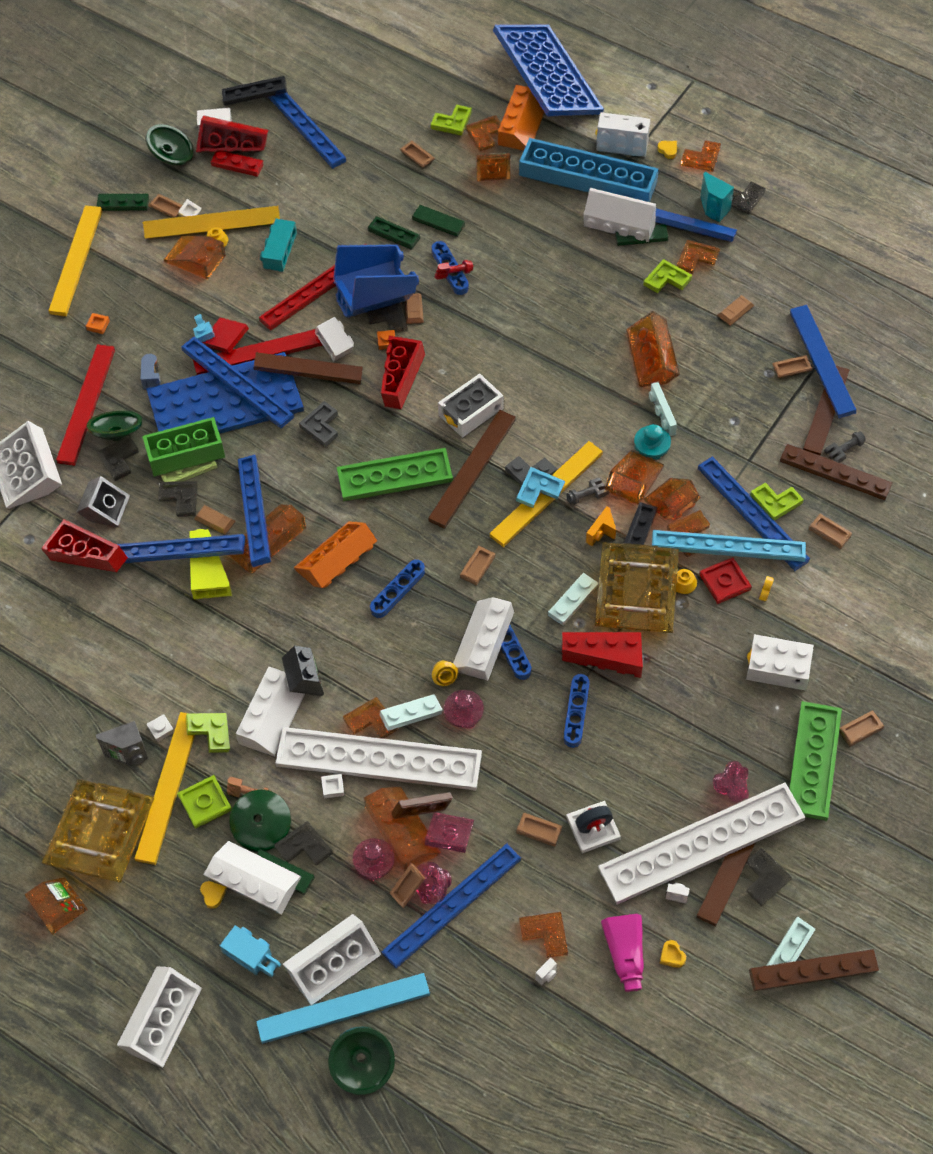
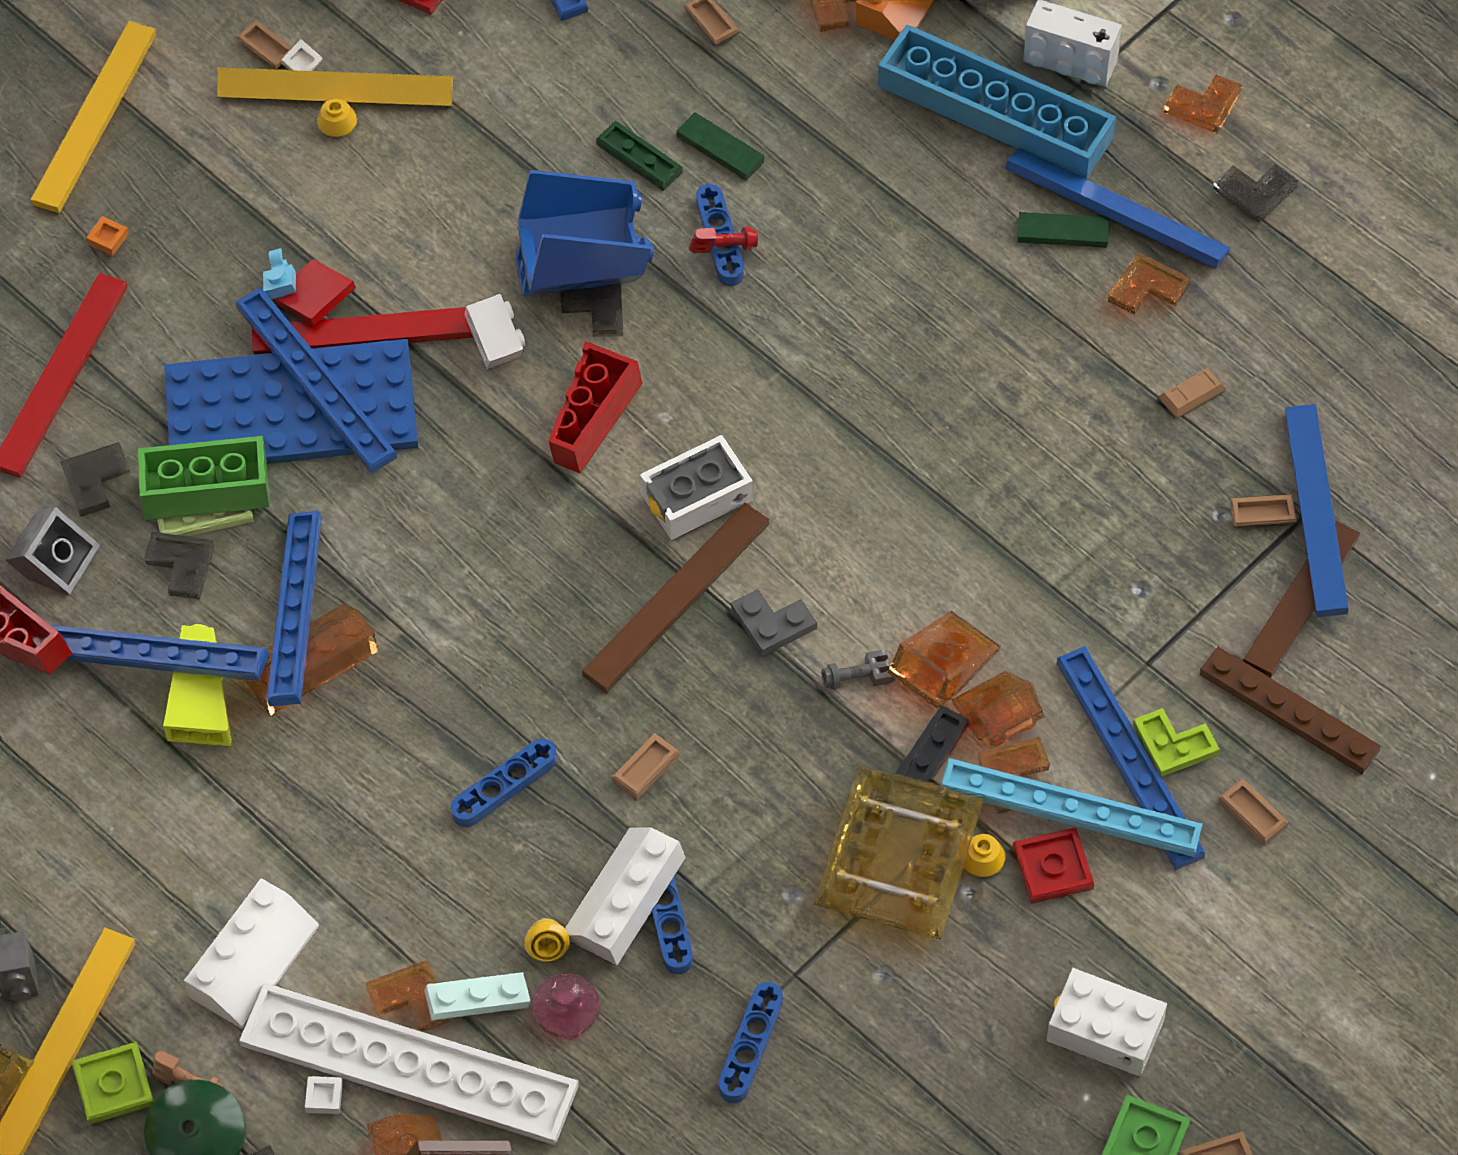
camera: 10 degrees right, 0 degrees up
dark green dish [87,411,142,441] -> none
dark green plate [96,194,149,211] -> none
sand blue leg [141,354,161,389] -> none
white plate [147,714,174,742] -> none
clear orange slope [164,236,226,279] -> none
lime plate [185,713,230,753] -> none
medium nougat tile [194,505,236,535] -> none
reddish brown tile [253,352,363,385] -> none
red tile [259,244,367,331] -> none
teal brick [260,219,297,272] -> none
black slope [282,646,324,696] -> none
orange slope [294,521,377,588] -> none
dark grey plate [299,401,338,447] -> none
bright green plate [337,448,453,501] -> none
orange plate [377,330,395,350] -> none
medium nougat tile [404,293,424,324] -> none
clear orange slope [475,152,510,181] -> none
yellow tile [490,441,603,548] -> none
medium azure plate [516,467,565,508] -> none
light aqua plate [548,573,599,626] -> none
red wedge [562,632,643,678] -> none
white slope [584,188,656,242] -> none
light orange slope [586,506,616,546] -> none
clear orange slope [626,311,680,387] -> none
teal plate [634,424,671,460] -> none
lime plate [643,259,692,293] -> none
light aqua plate [649,382,677,436] -> none
yellow tile [657,141,677,159] -> none
teal slope [700,172,734,223] -> none
yellow tile [759,576,774,601] -> none
dark grey hinge [824,431,866,463] -> none

